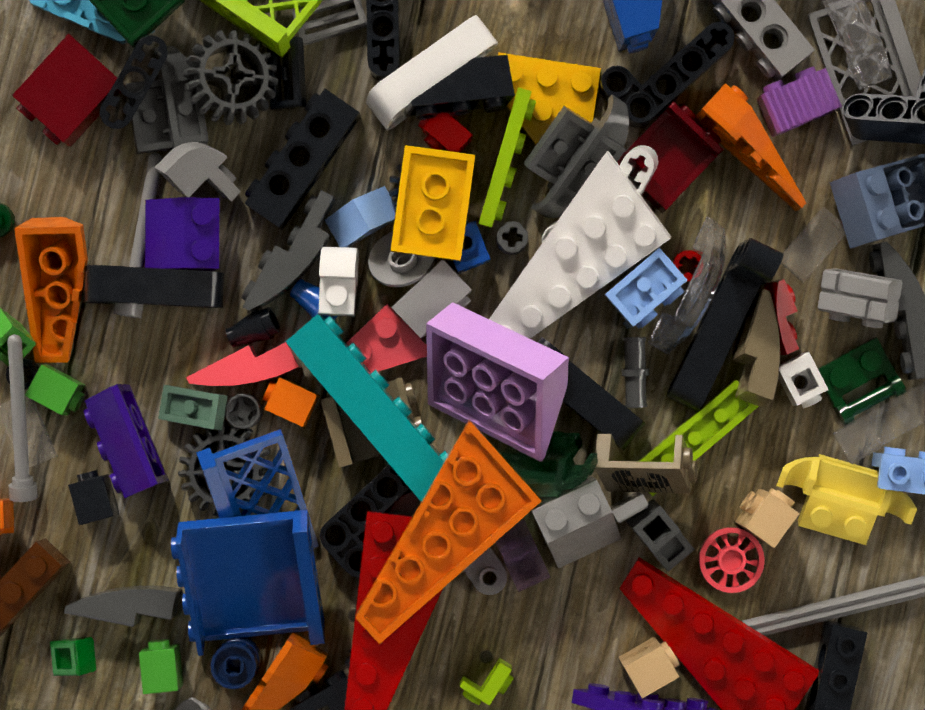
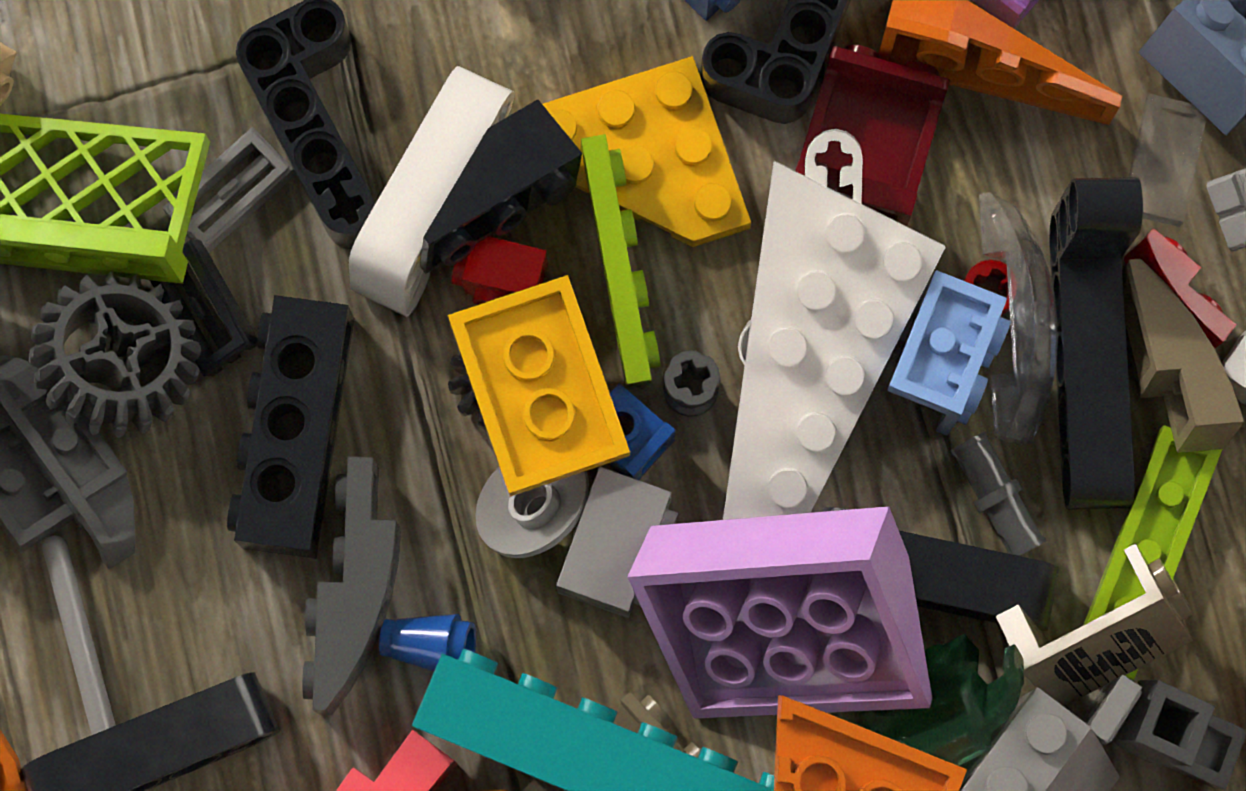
camera: 25 degrees left, 10 degrees down
dark purple slope [145,197,220,271] -> none
light grey brick [154,142,241,202] -> none
black cone [226,307,280,348] -> none
white brick [318,247,359,316] -> none
light blue slope [325,186,396,247] -> none
coral wing [346,304,427,373] -> none
dark grey plate [524,94,629,218] -> none

